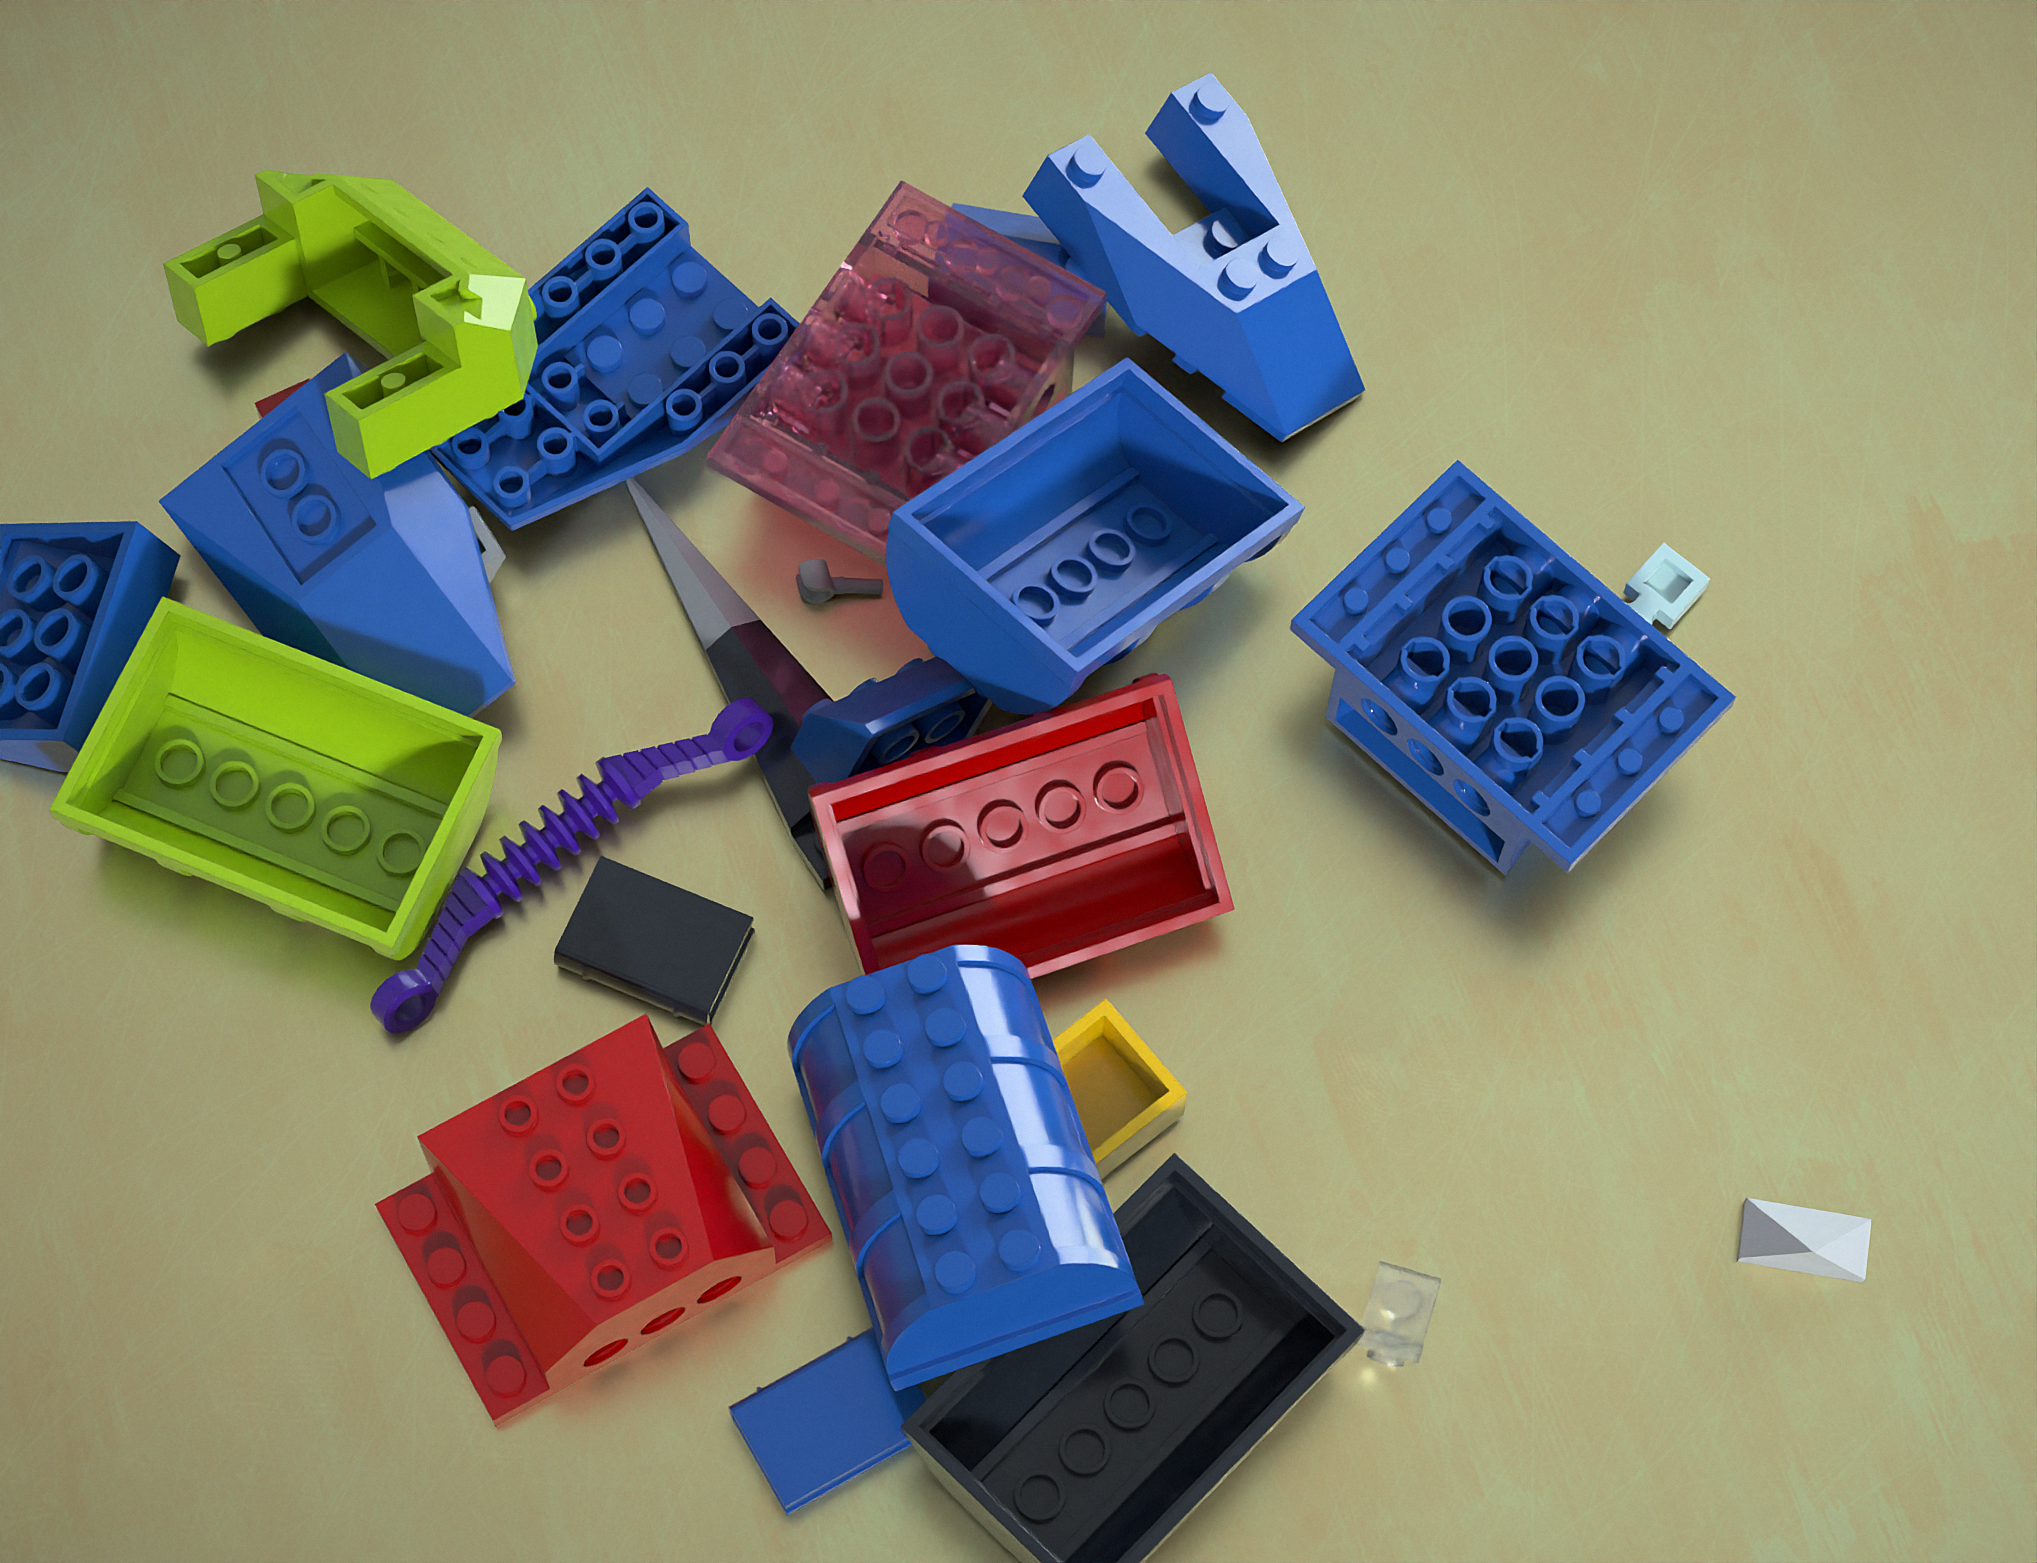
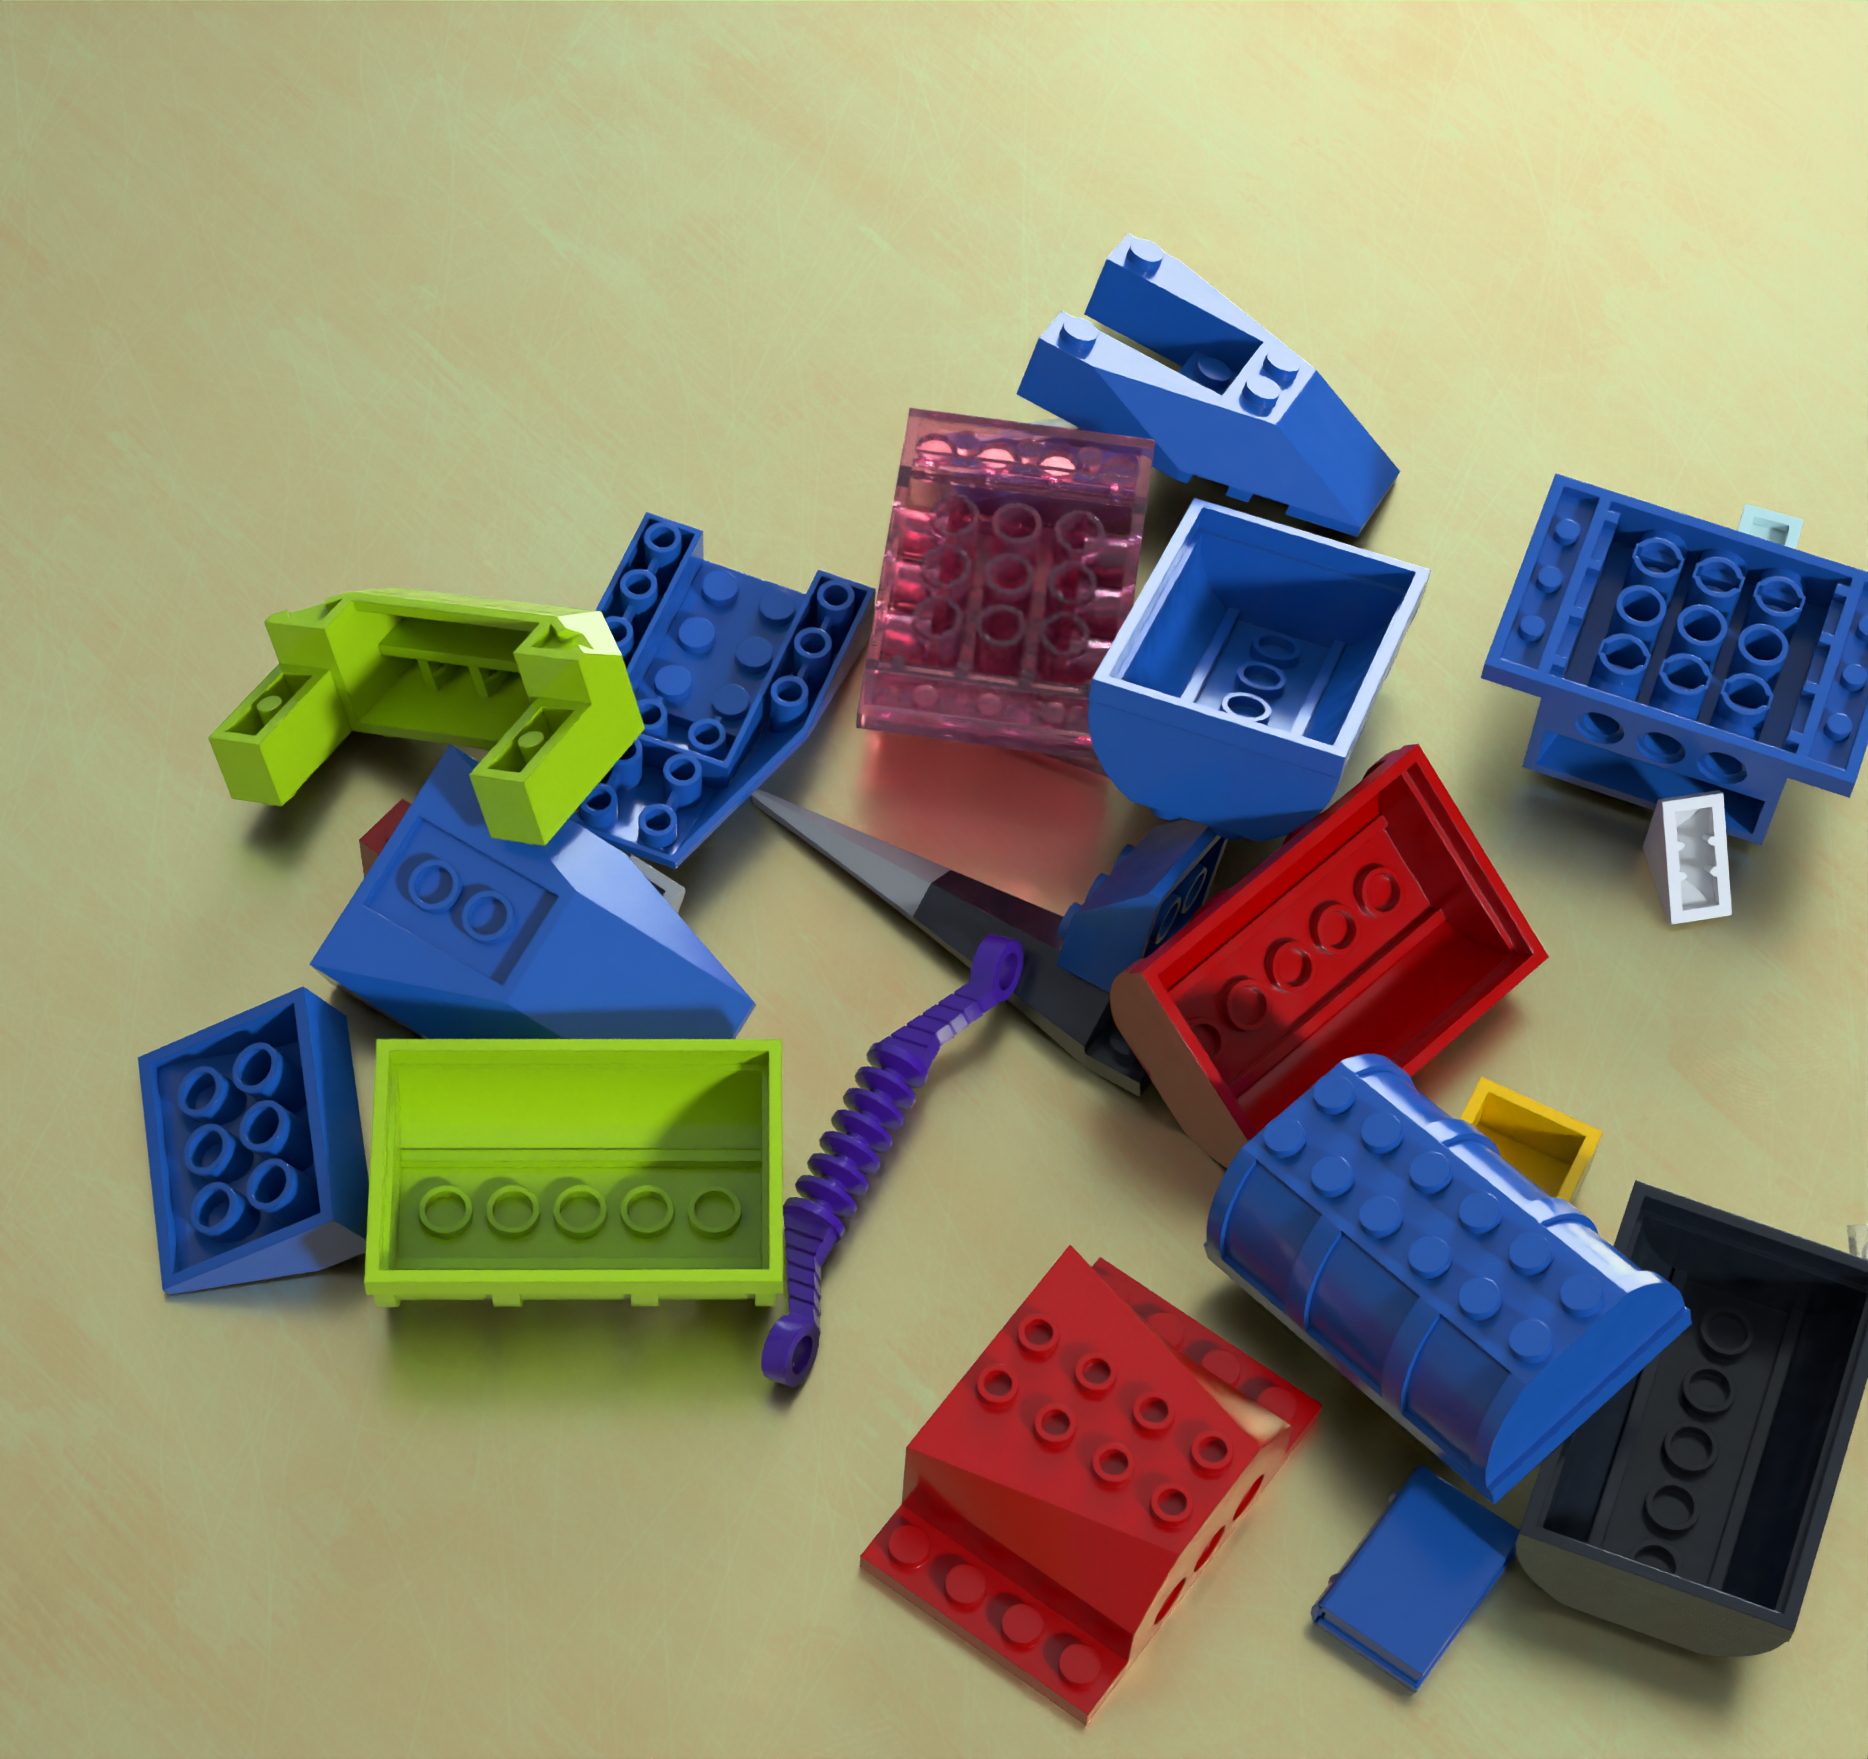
camera: 25 degrees left, 10 degrees down
black piece [554,856,755,1026] -> none
light grey hand [796,559,883,604] -> none
none -> white slope [1643,790,1732,925]

